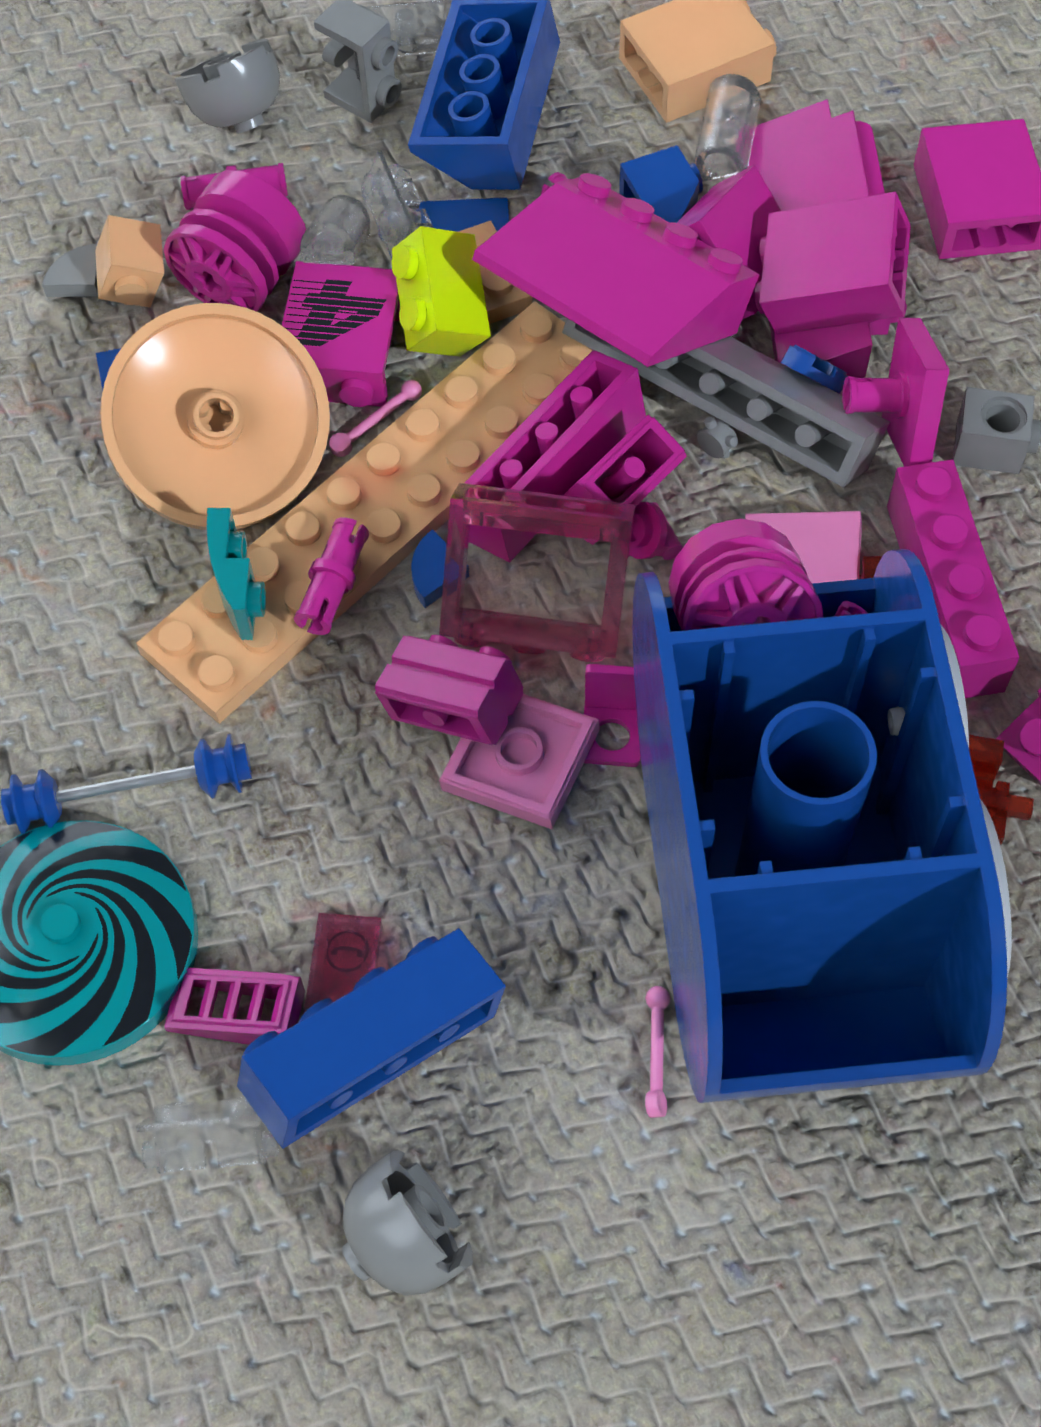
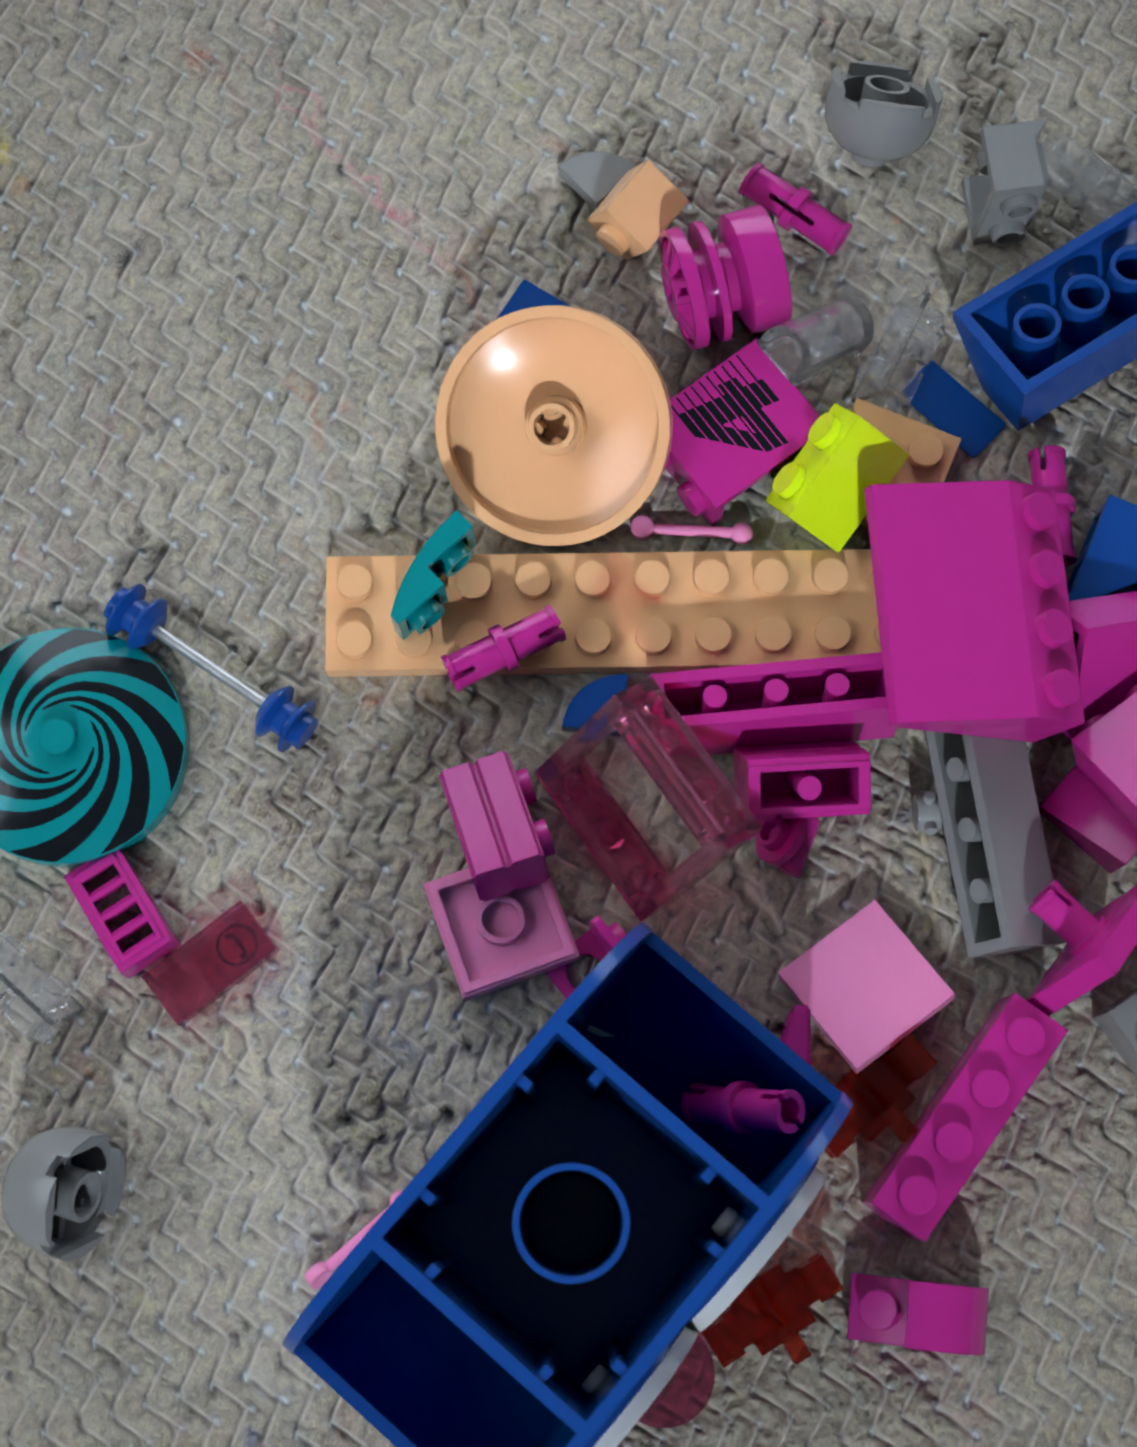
camera: 45 degrees right, 15 degrees up
blue brick [237,928,506,1149] -> none
dark pink wheel [668,518,823,631] -> none
blue tile [781,345,848,394] -> none

